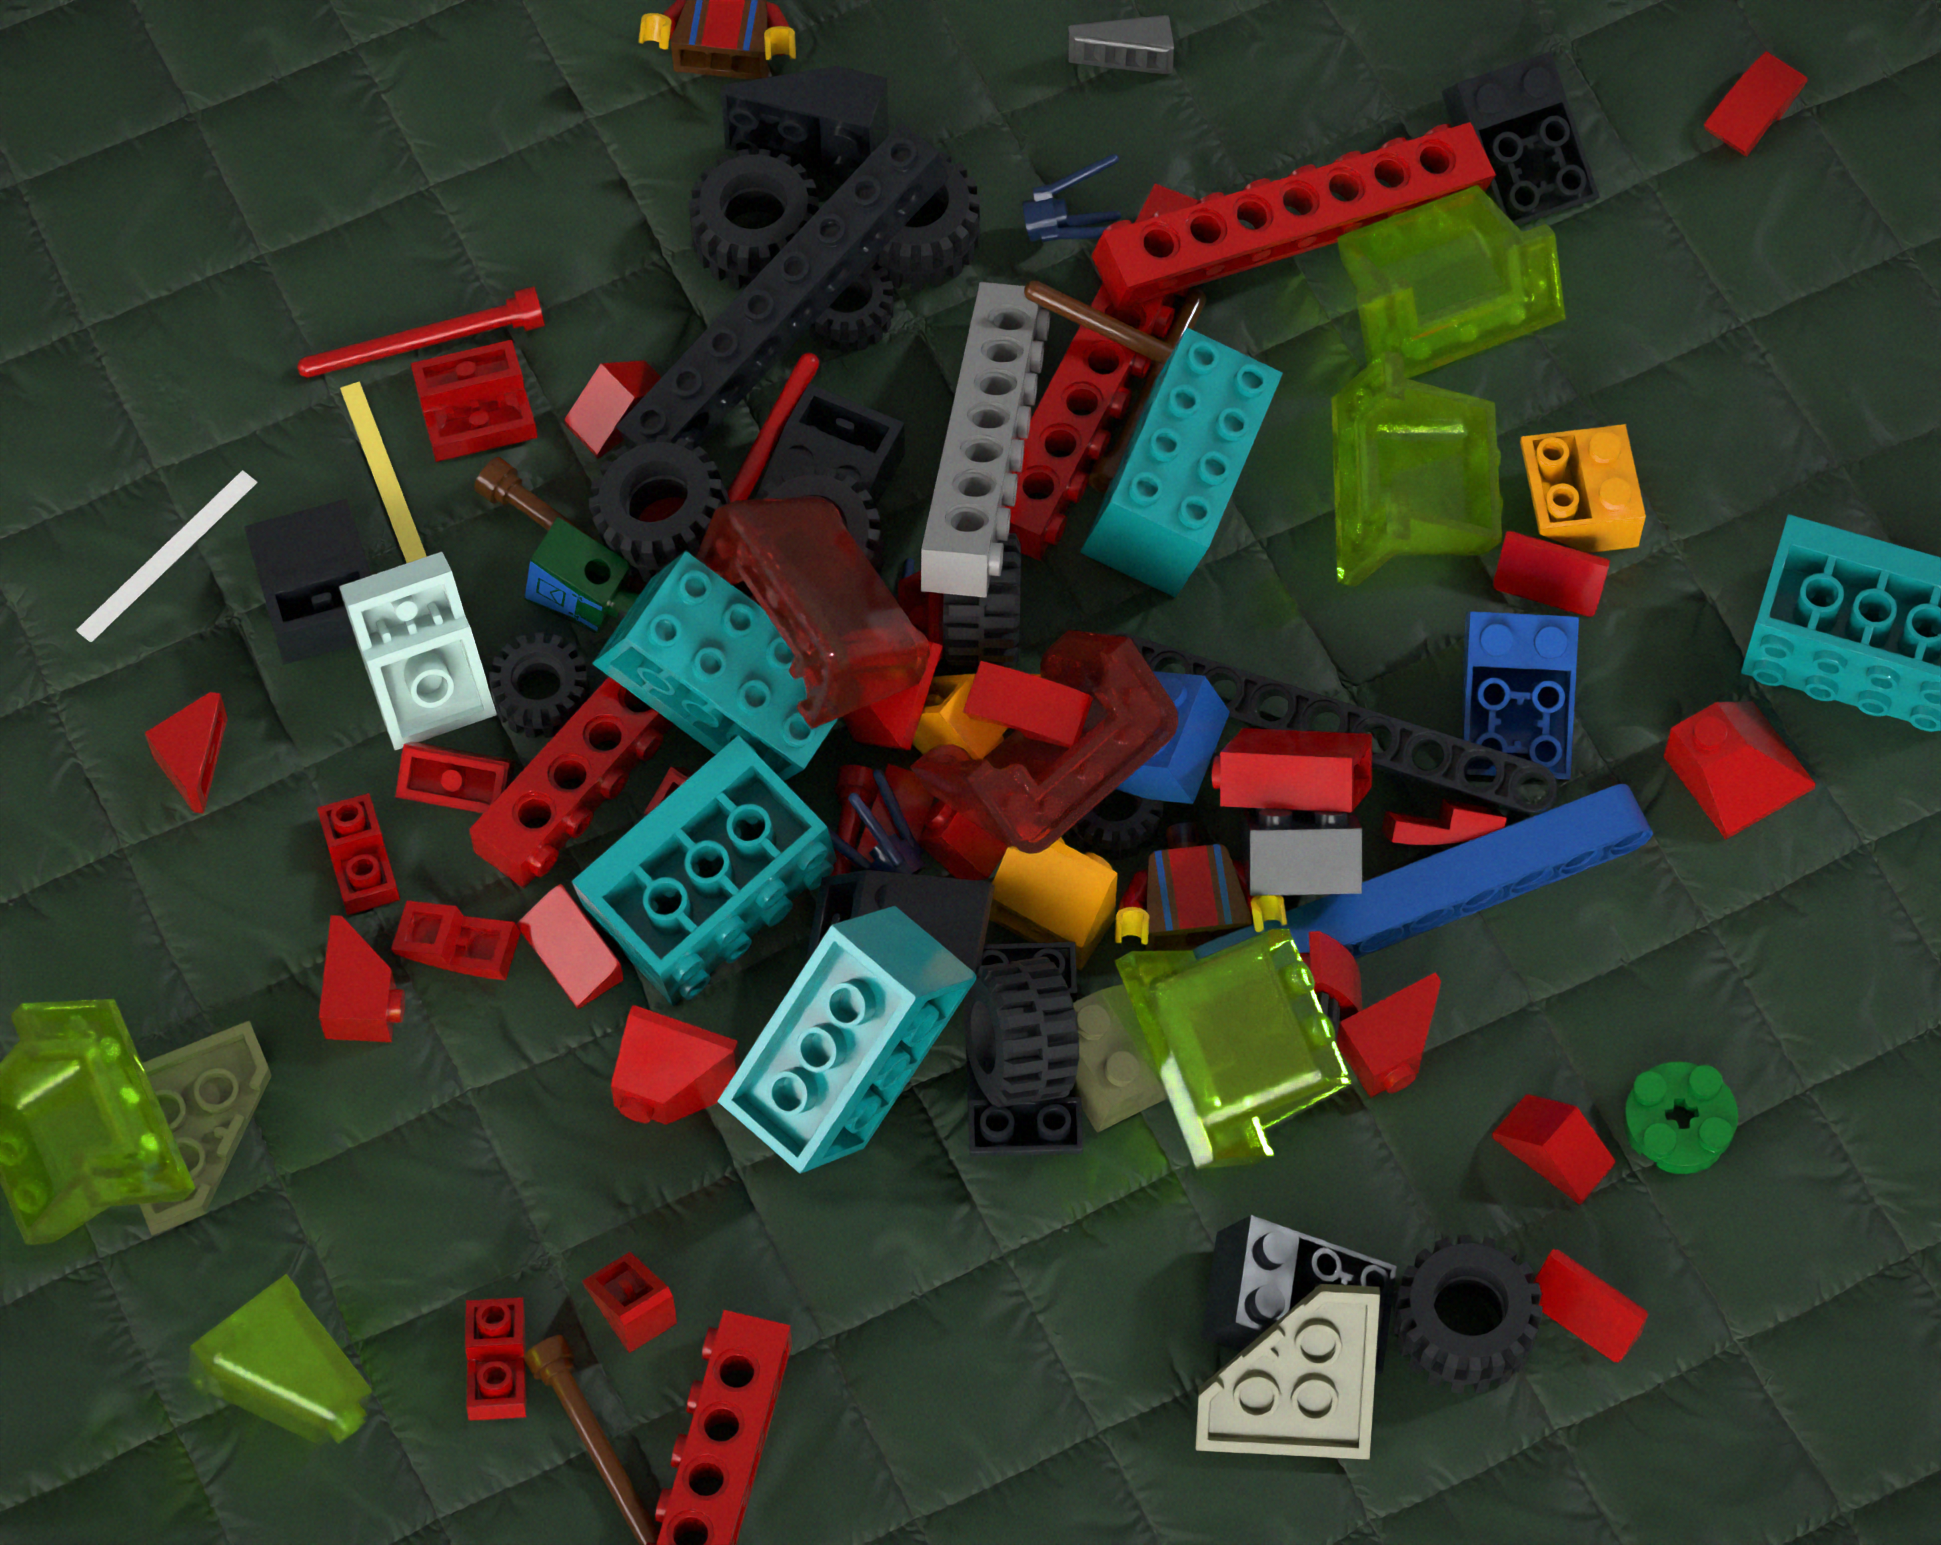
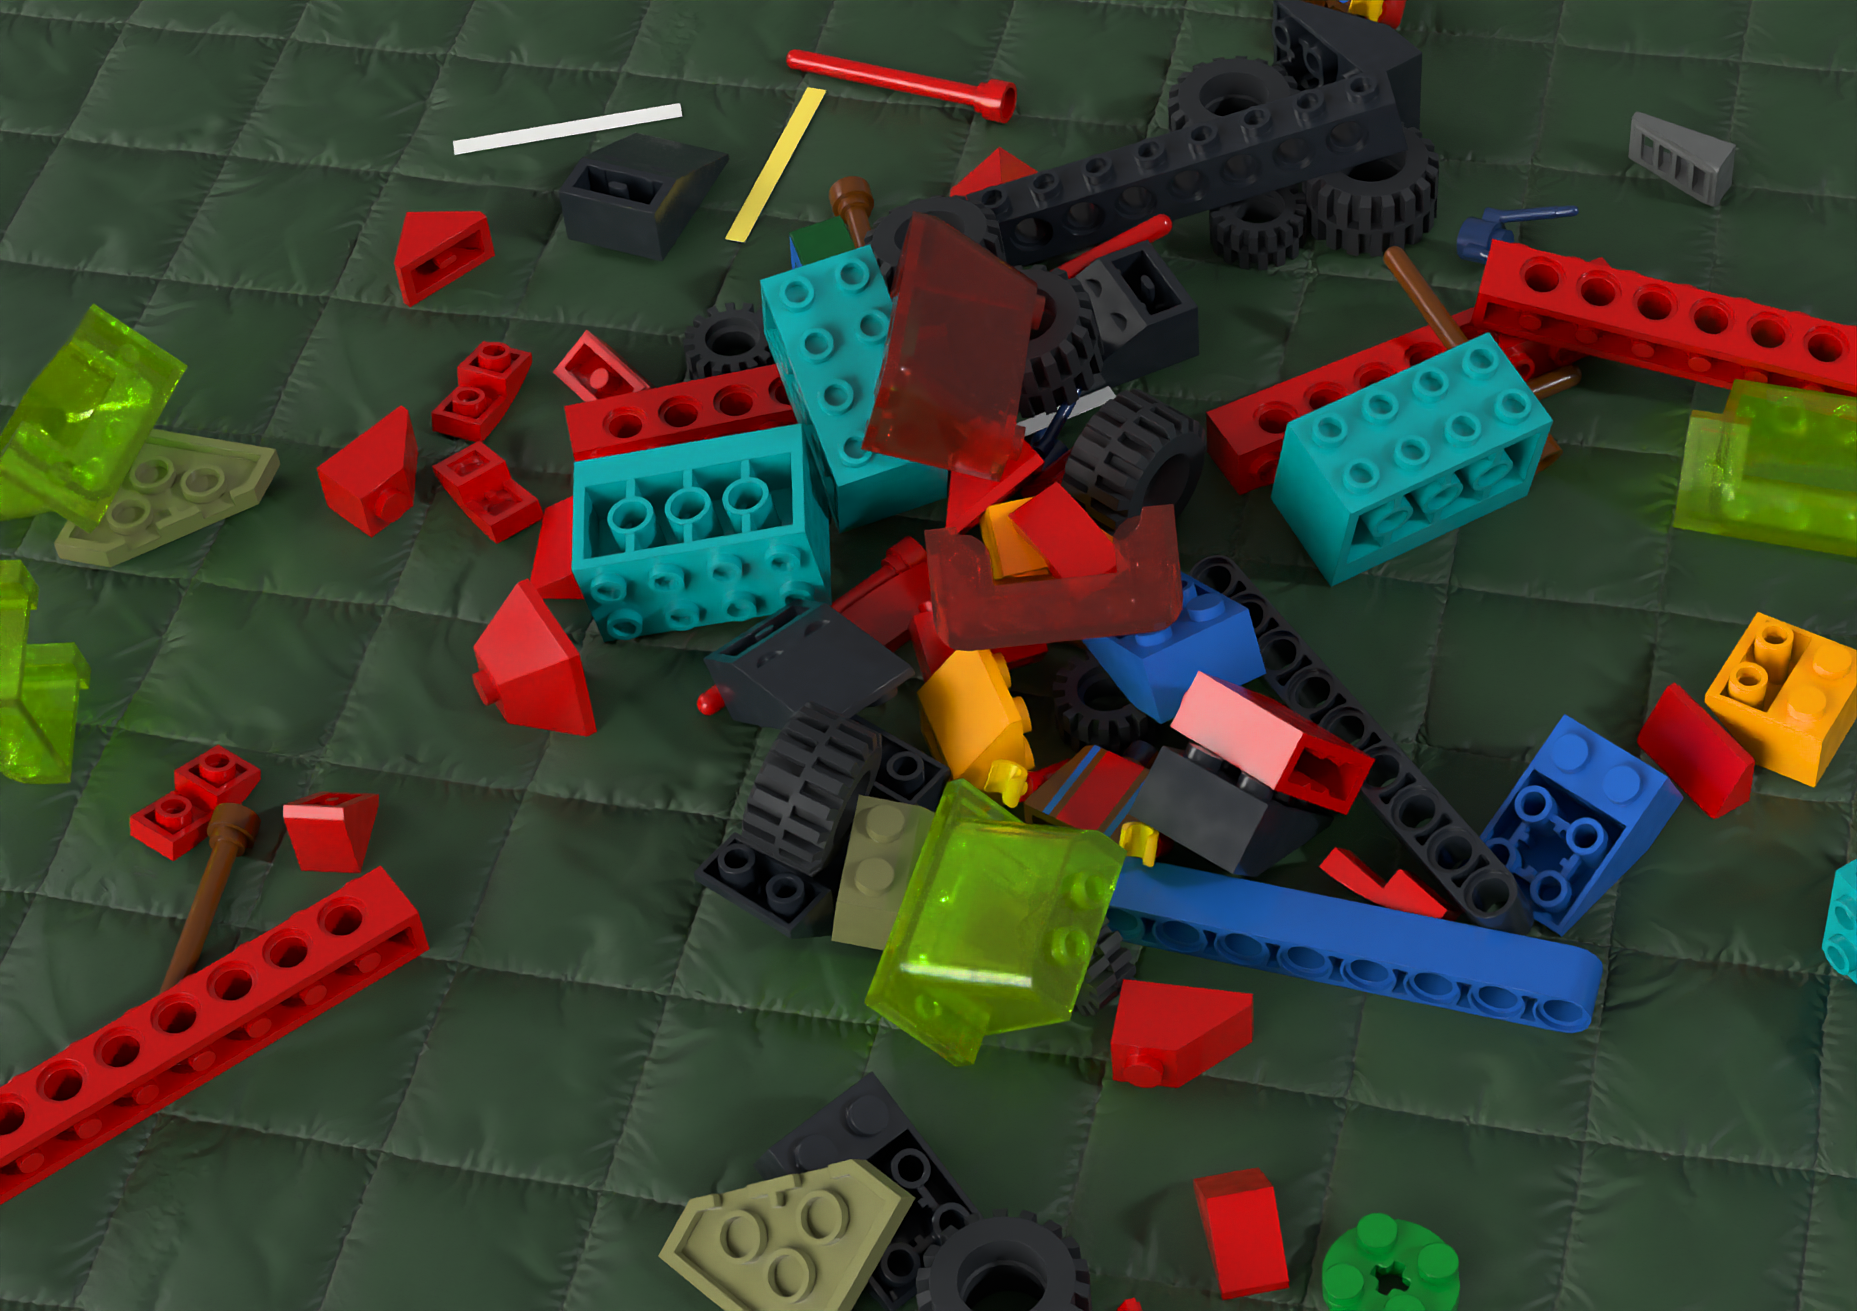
camera: 45 degrees right, 15 degrees down
light aqua slope [339,552,497,750] -> none
red slope [410,340,538,462] -> none
teal brick [717,906,977,1174] -> none
dark blue plant [828,769,926,875] -> none
light grey brick [921,282,1050,598] -> none
red slope [1299,931,1363,1021] -> none
clear neon green windscreen [1331,350,1503,587] -> none
red slope [1663,701,1816,840] -> none

